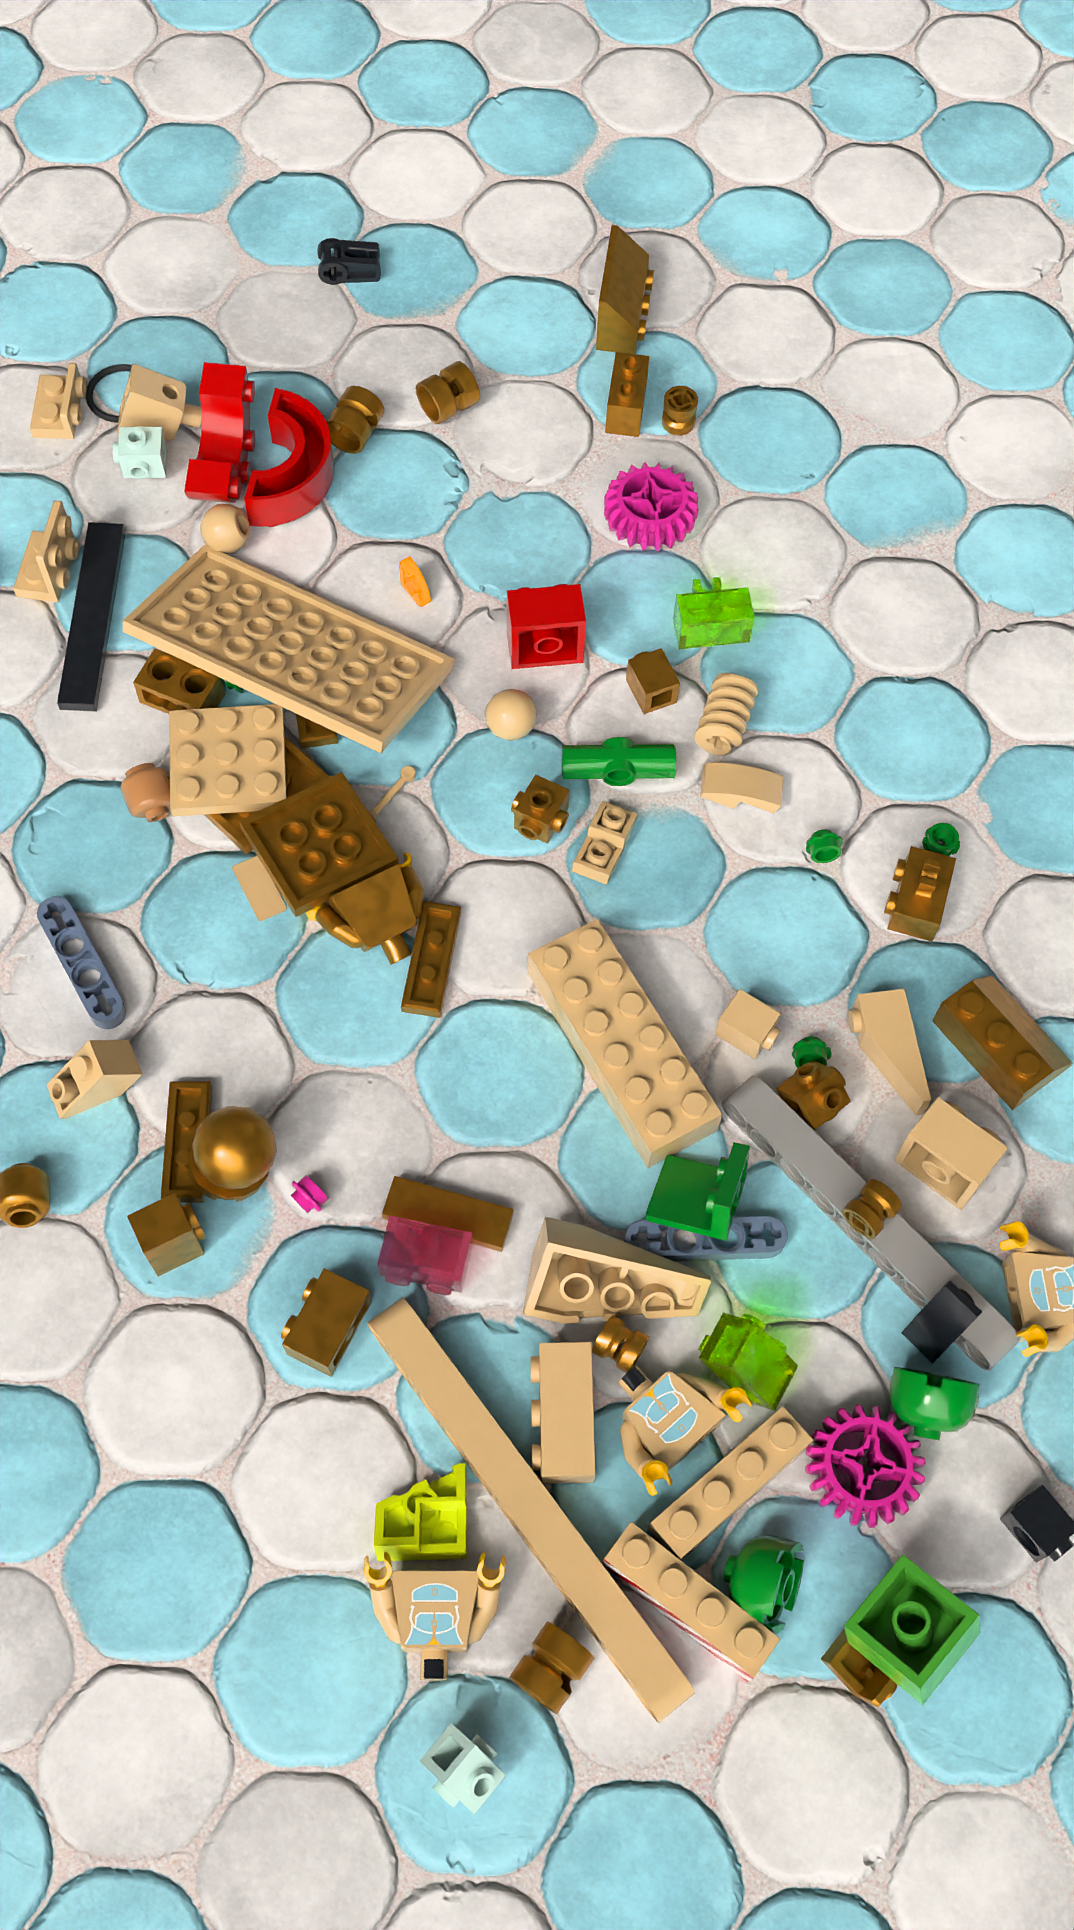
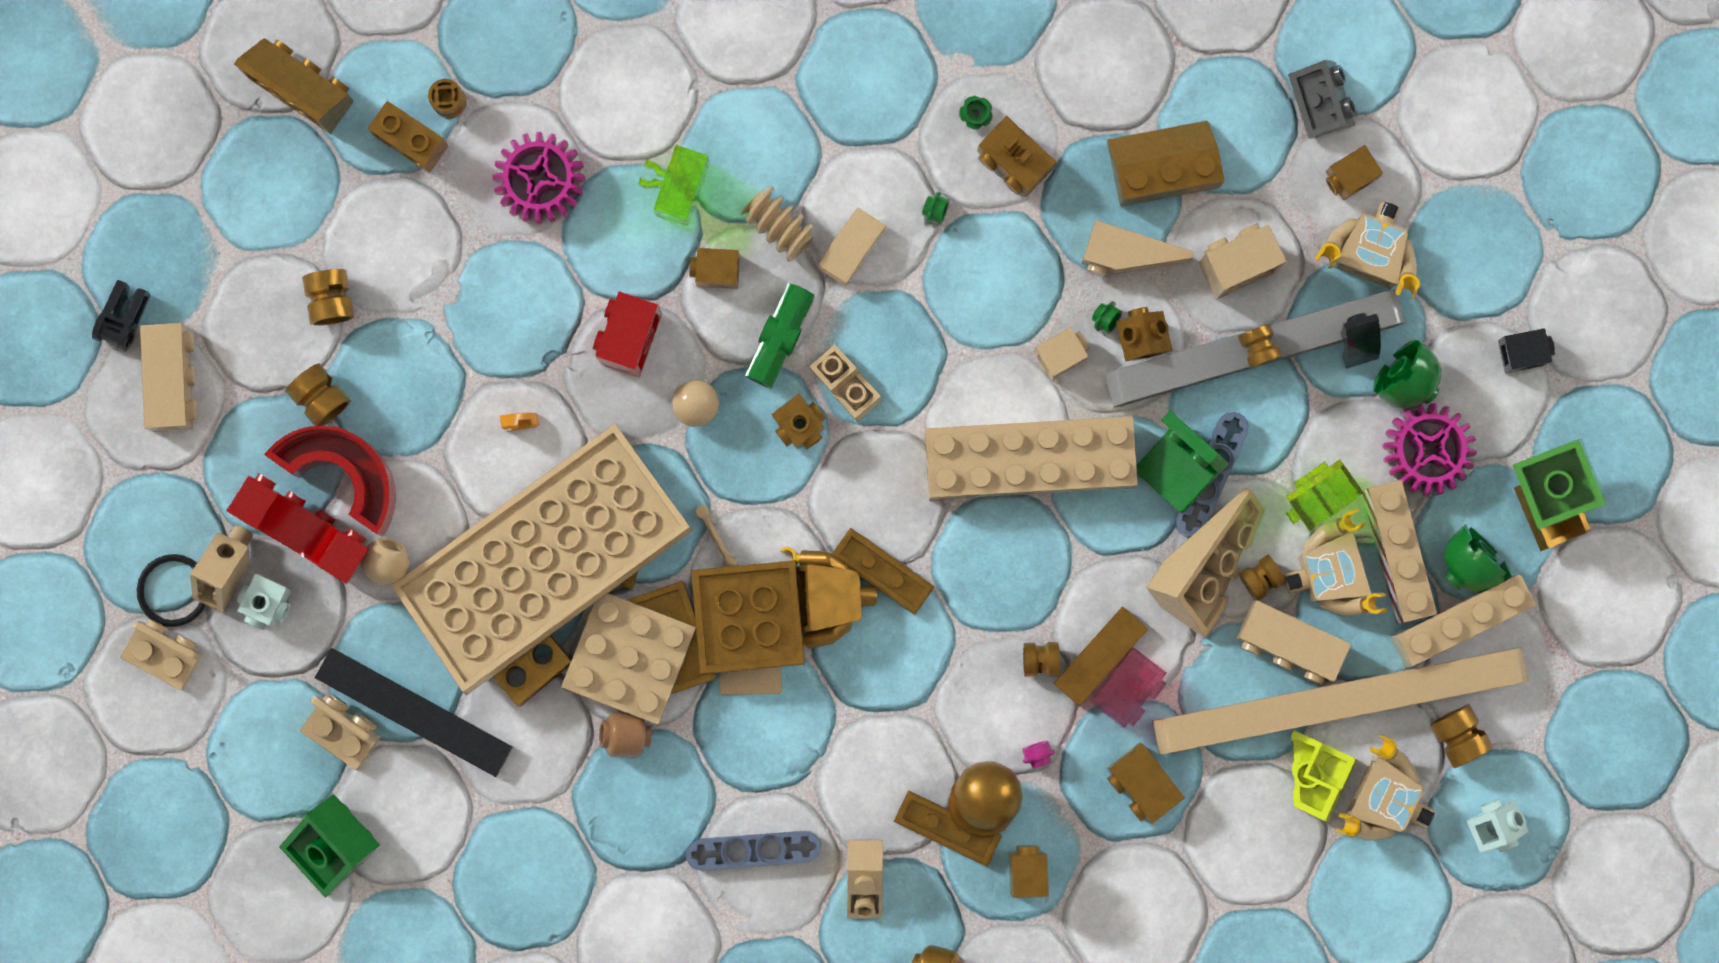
camera: 60 degrees left, 20 degrees up
none -> tan brick [140,323,198,431]
none -> pearl gold wheel [1023,642,1060,677]

